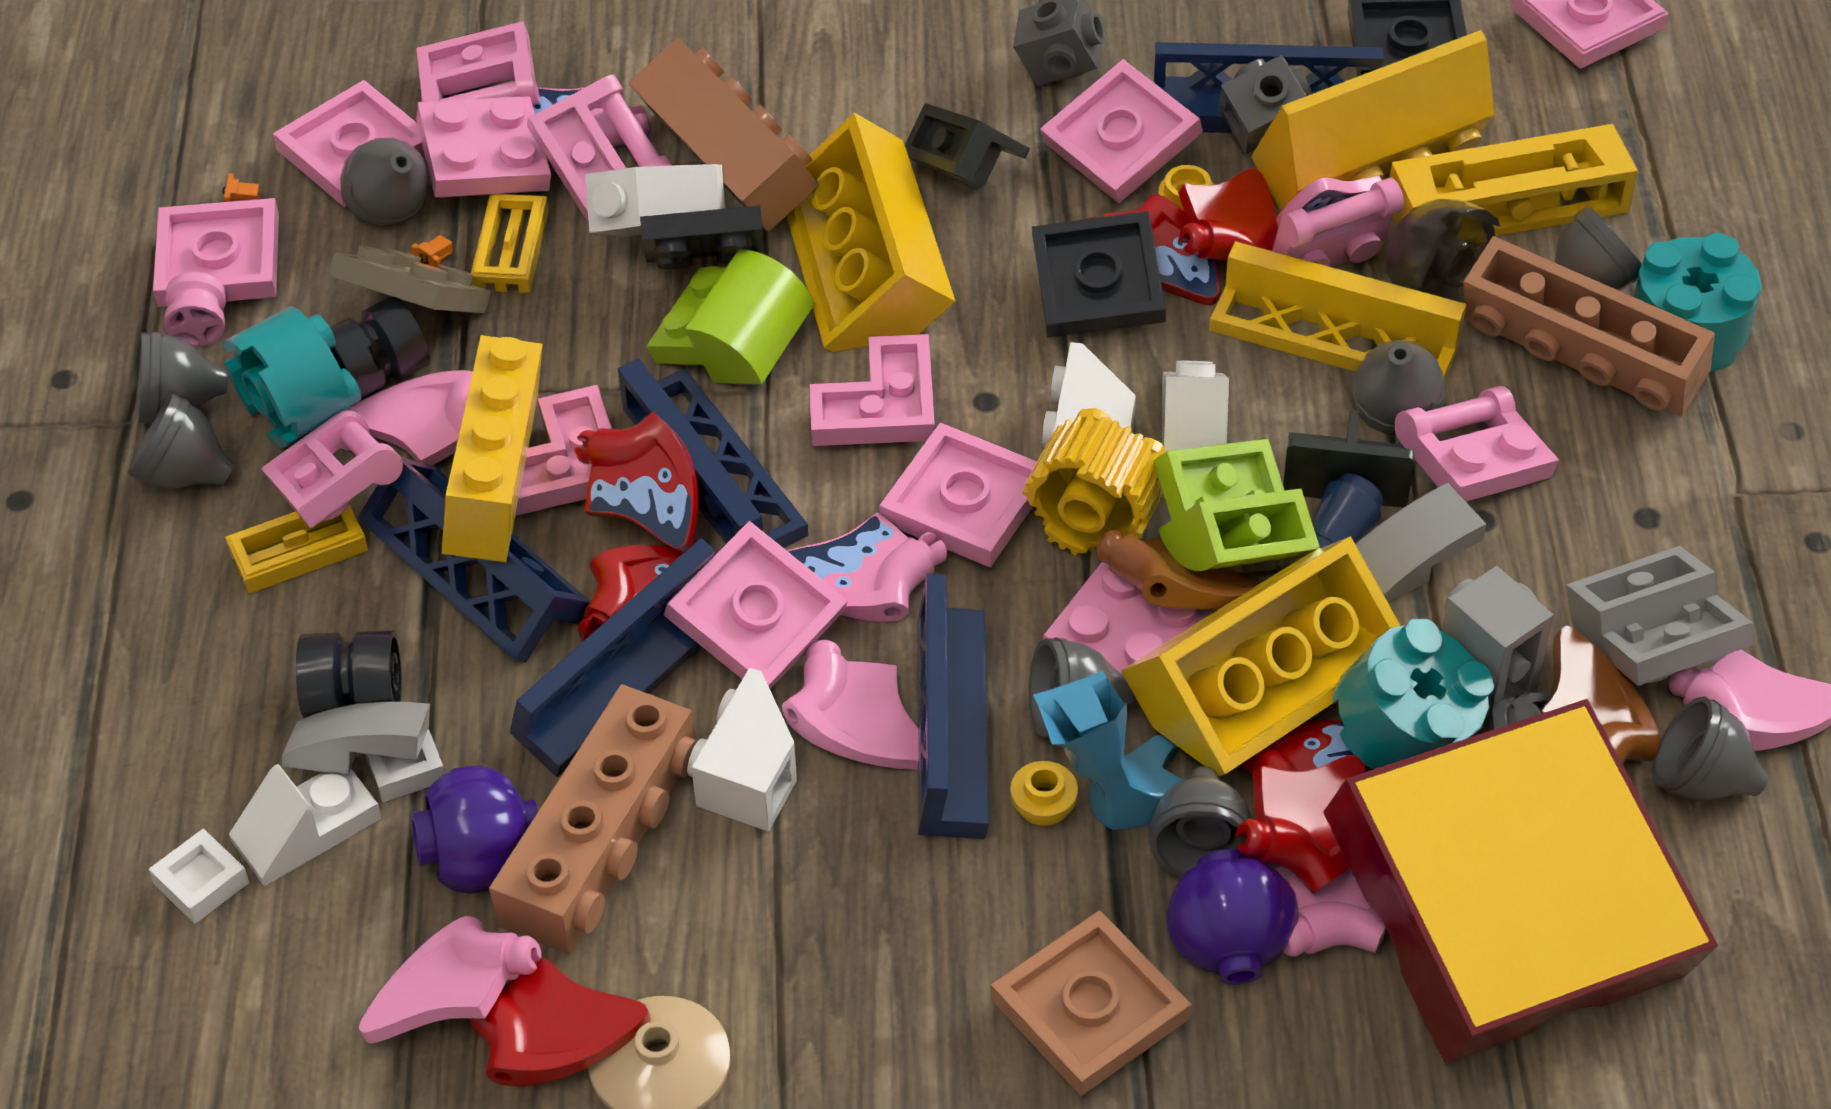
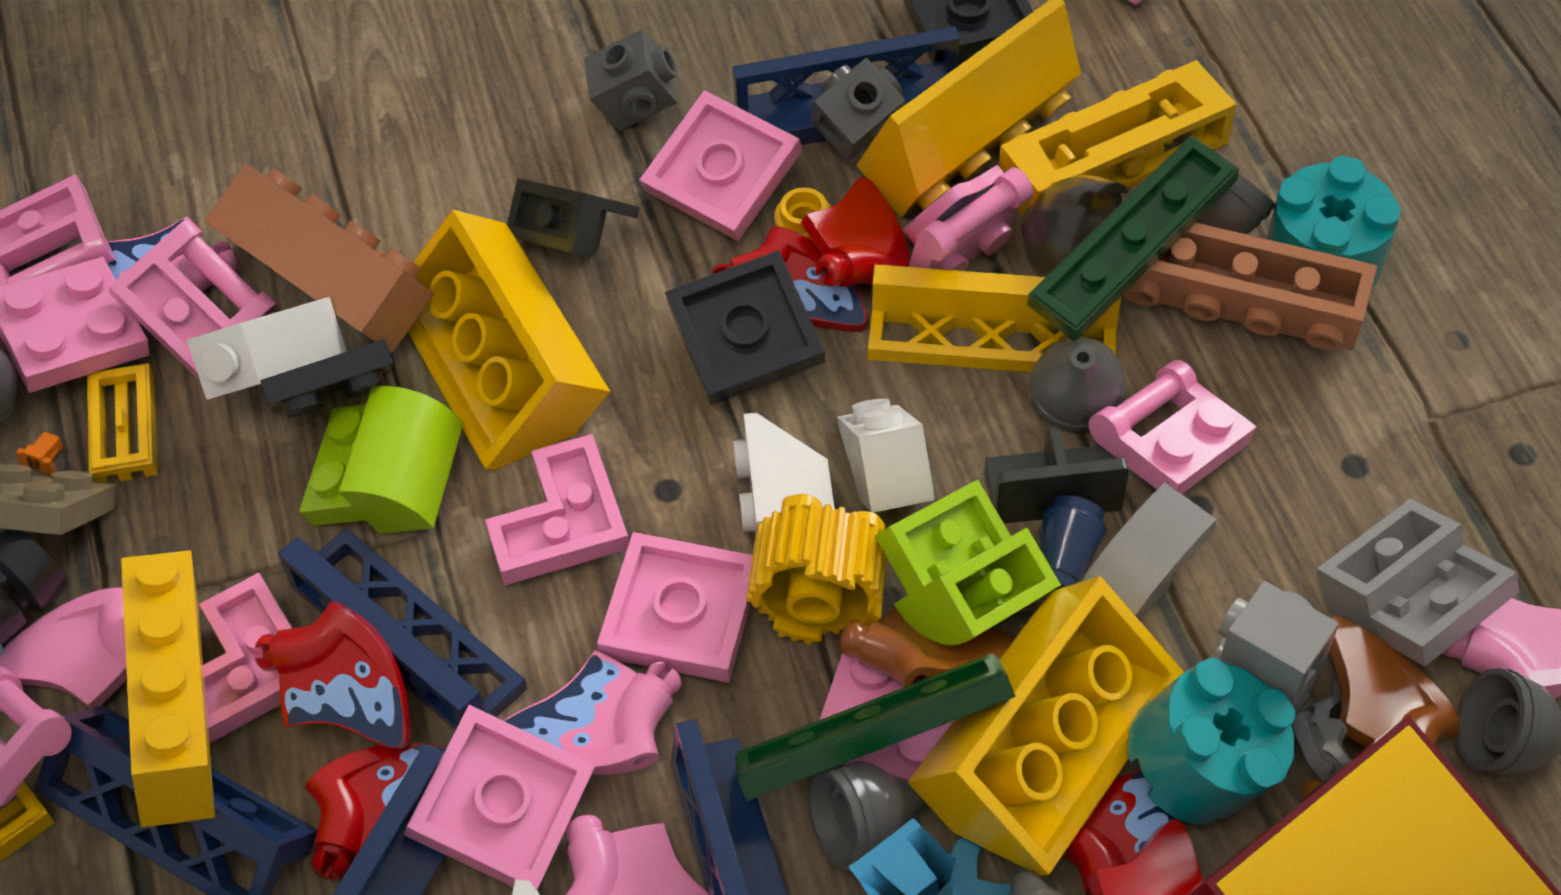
camera: 15 degrees left, 5 degrees up
none -> dark green tile [735,653,1016,801]
none -> dark green tile [1027,135,1239,341]

